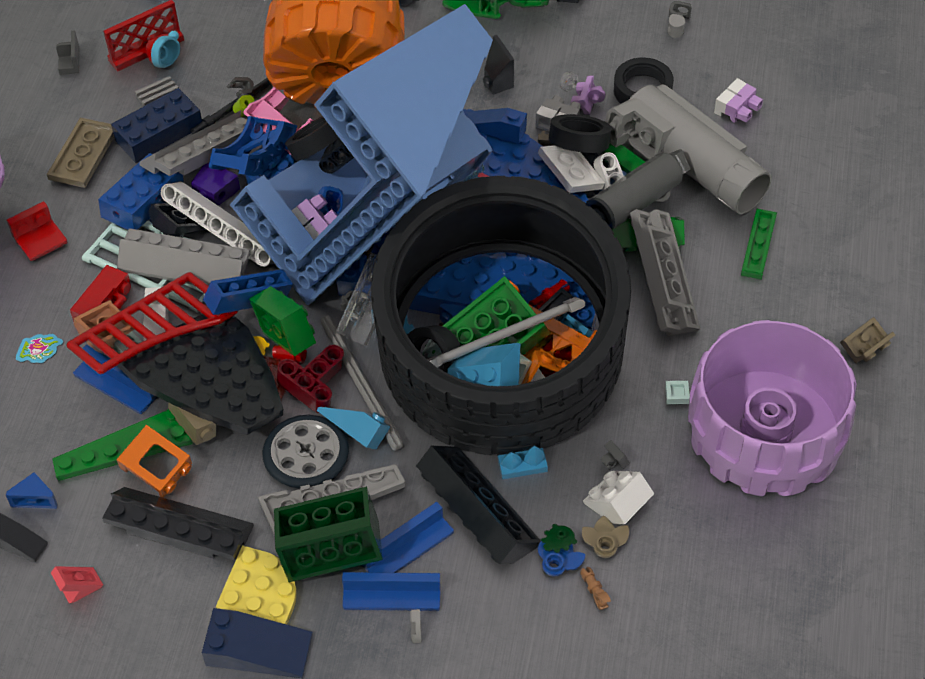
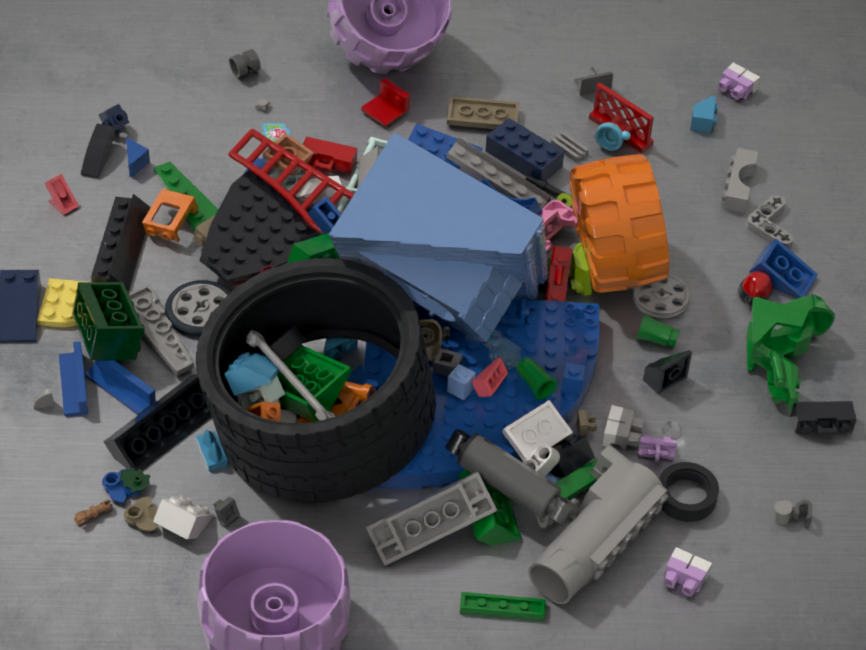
camera: 75 degrees right, 5 degrees down
black tyre [548,114,612,153] -> none
none -> green plant [516,357,558,400]

